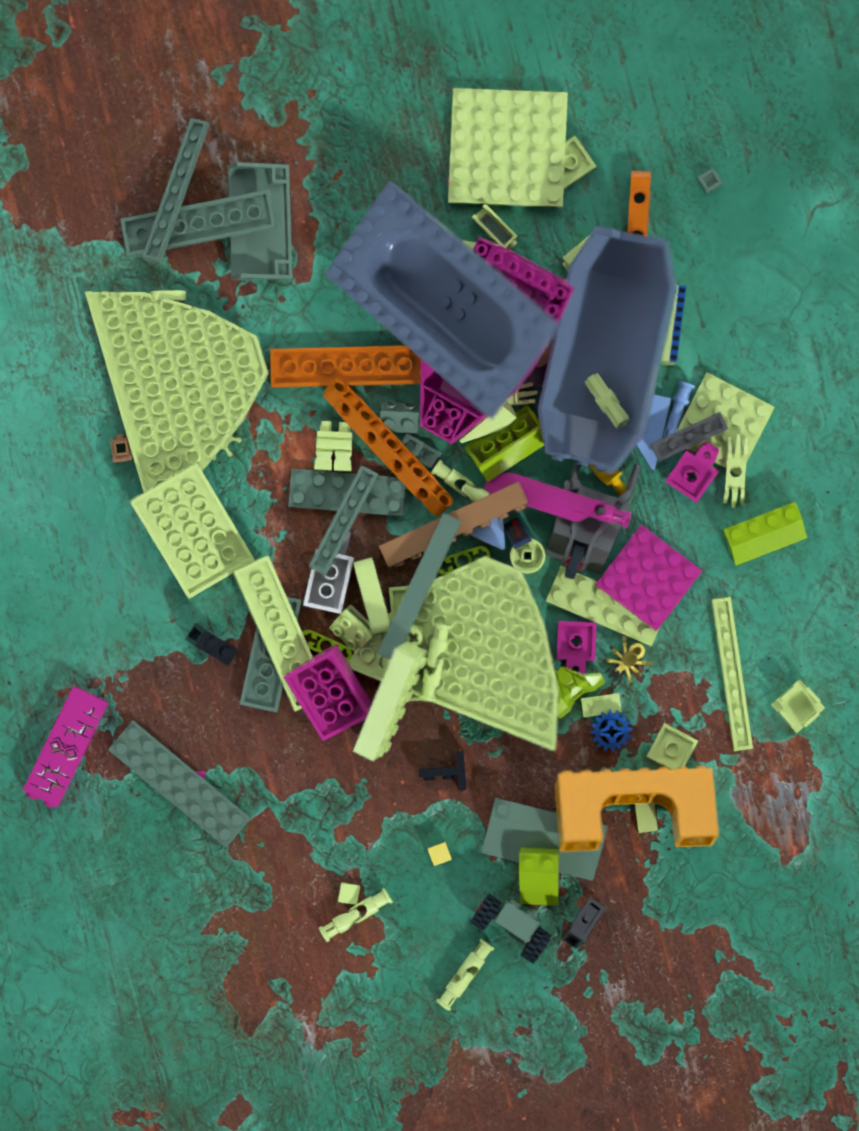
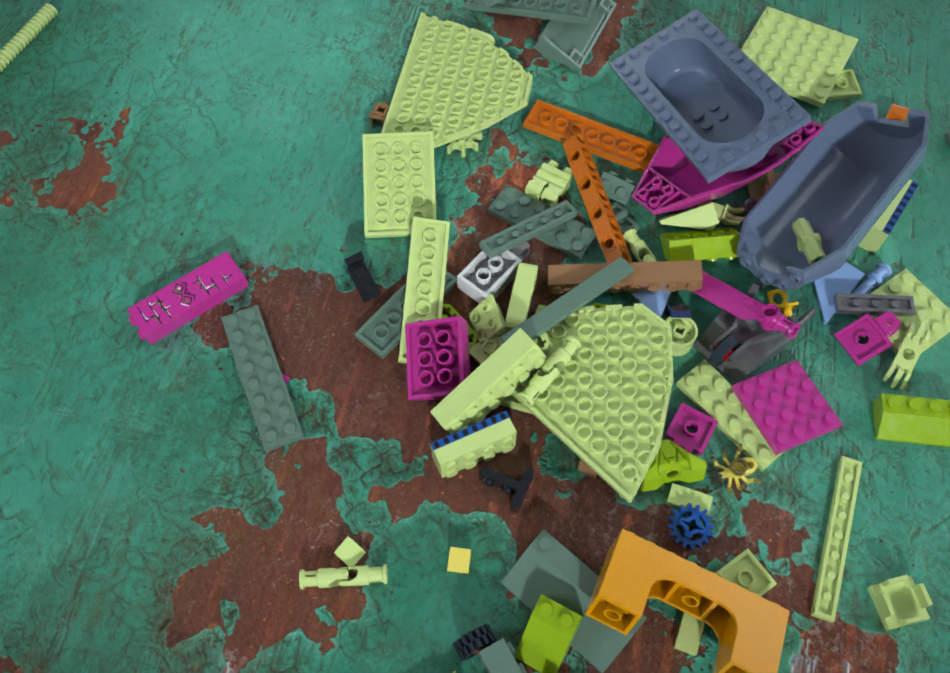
camera: 30 degrees right, 25 degrees down
none -> yellowish green brick [430,411,517,478]

